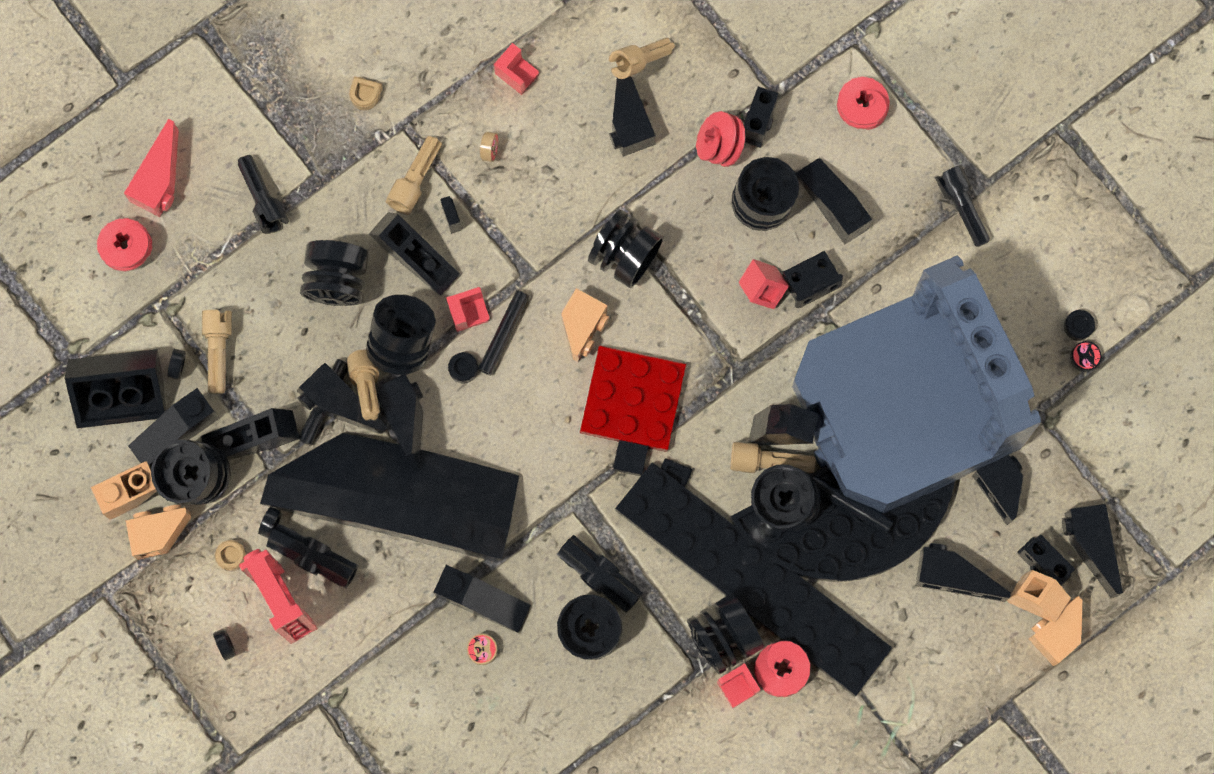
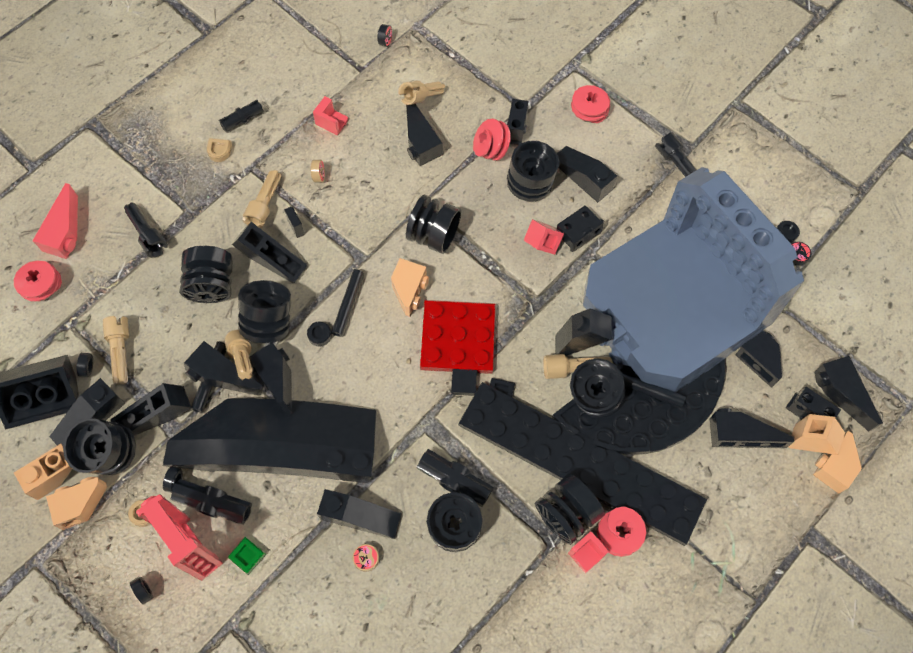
camera: 10 degrees left, 10 degrees down
coral panel [446,287,490,332] -> none
none -> black pin [218,99,264,132]
none -> green tile [227,537,266,575]

